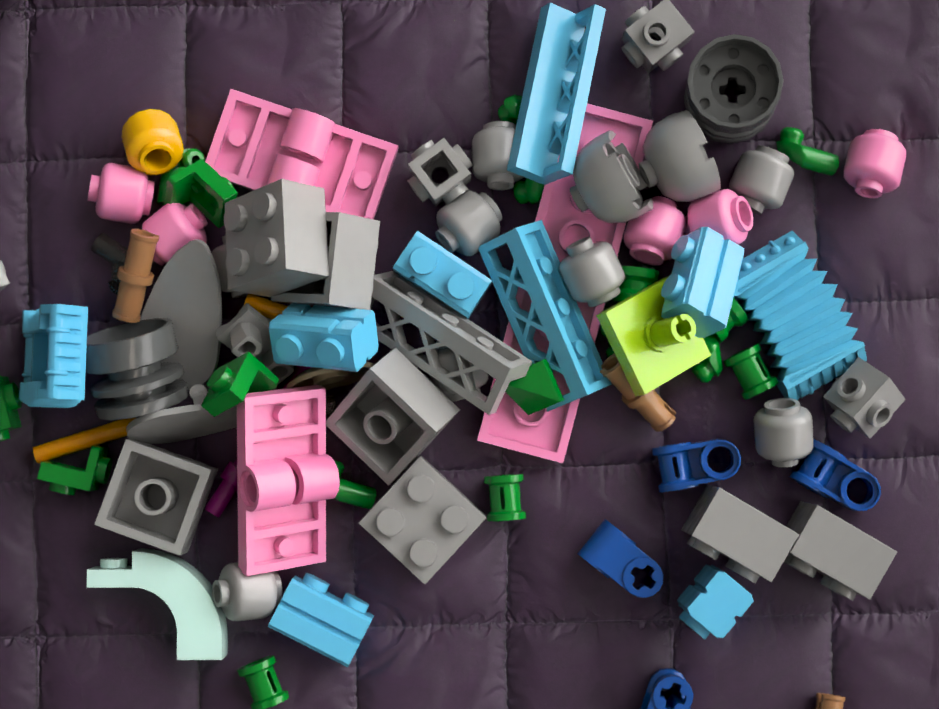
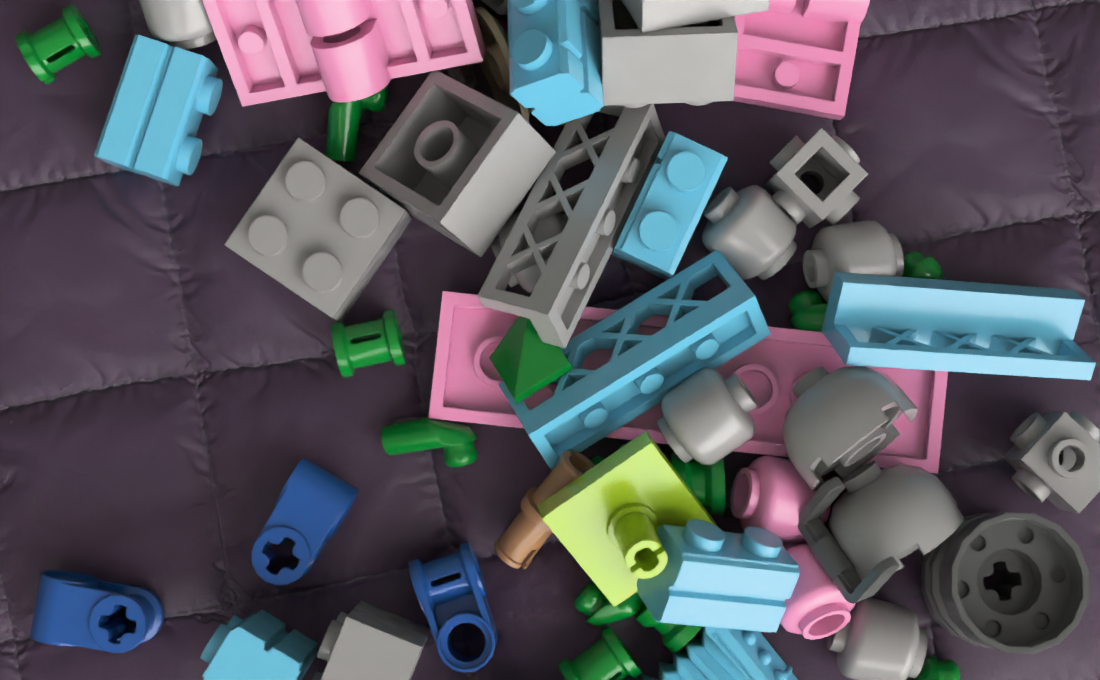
camera: 75 degrees right, 0 degrees up
none -> green arm [381,417,478,468]
none -> dark grey piece [798,477,900,603]

